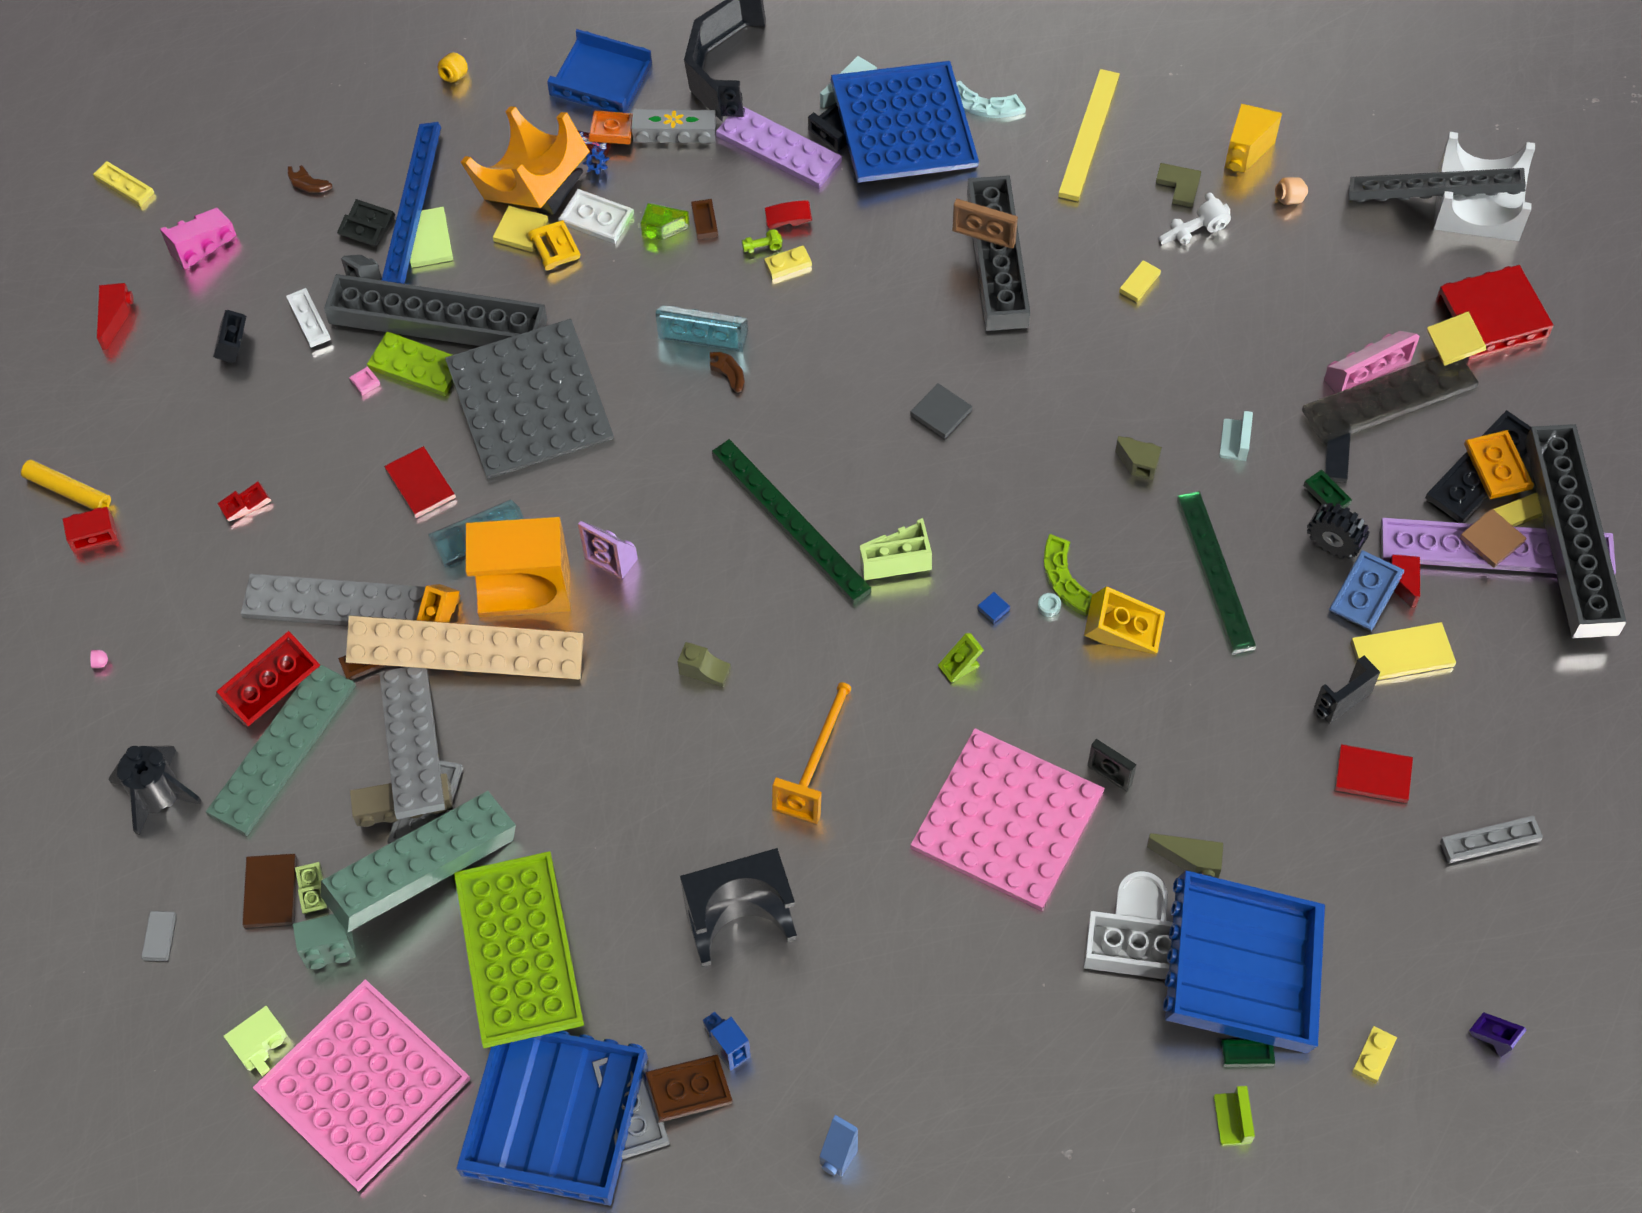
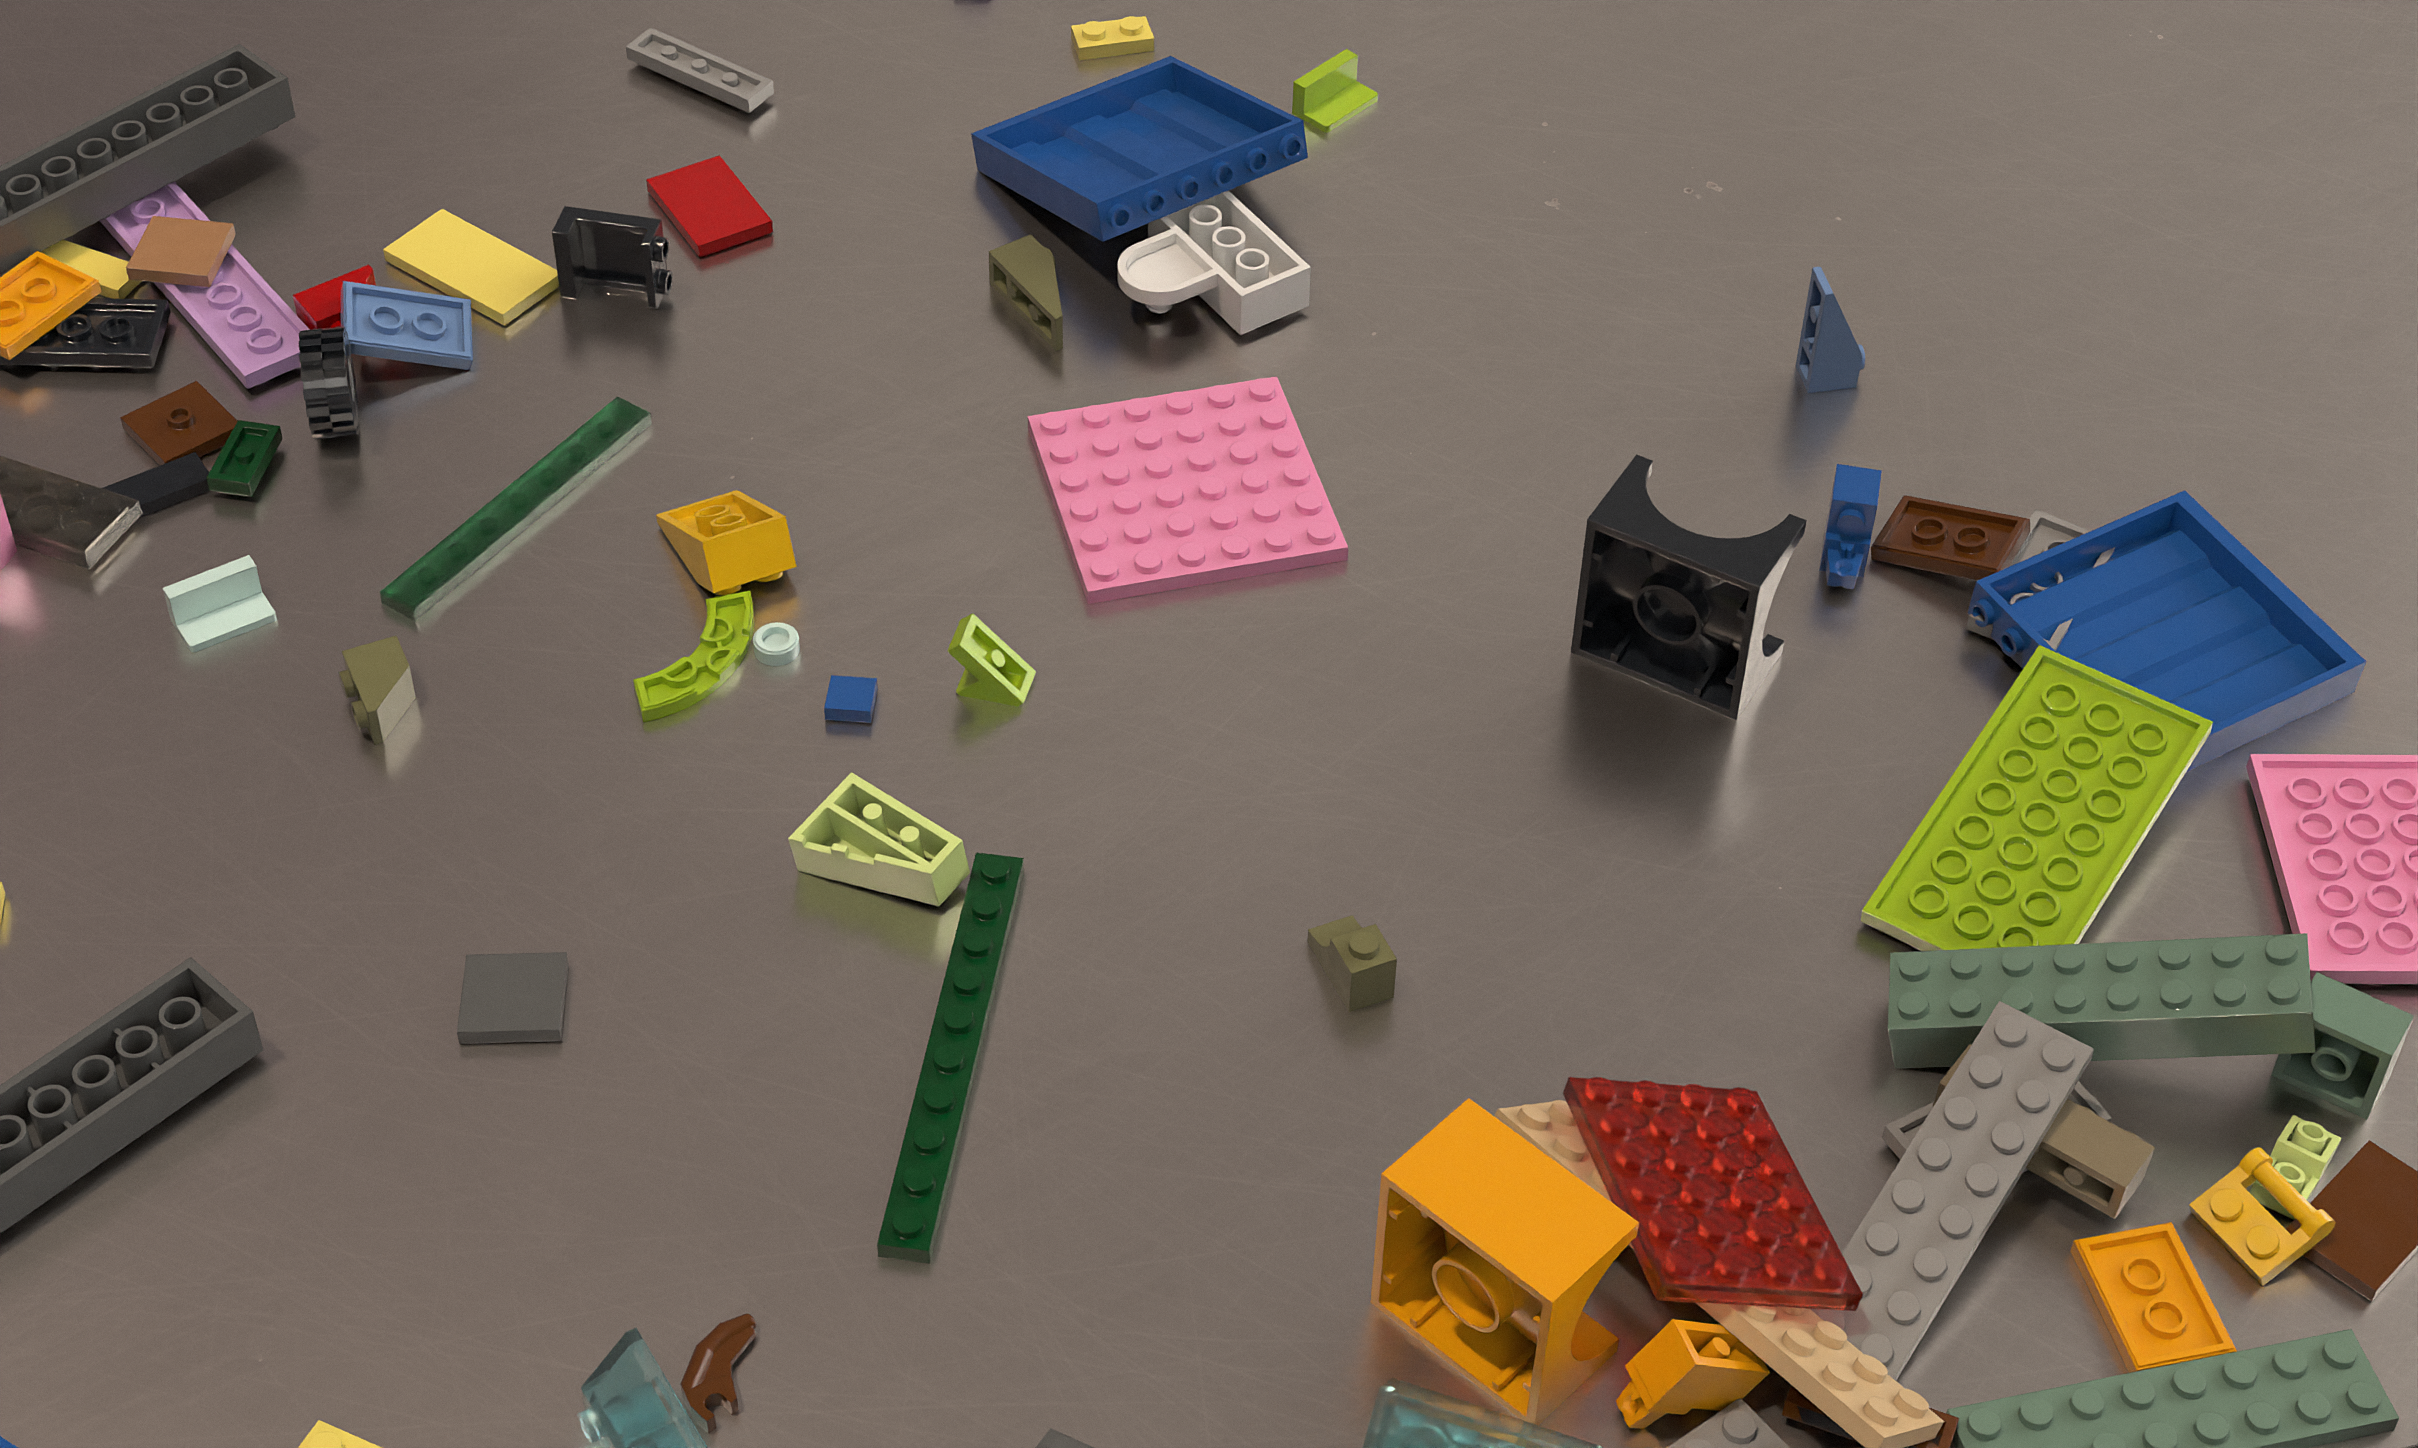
camera: 135 degrees left, 15 degrees down
lavender slope [578,521,638,579] -> none
light orange tile [772,682,851,824] -> none
medium nougat tile [952,198,1018,249] -> none
pearl dark grey tile [1088,739,1137,791] -> none
none -> reddish brown plate [120,381,238,465]
none -> clear red plate [1563,1077,1863,1311]
none -> light orange tile [2070,1222,2237,1373]
none -> yellow plate [2189,1147,2335,1286]

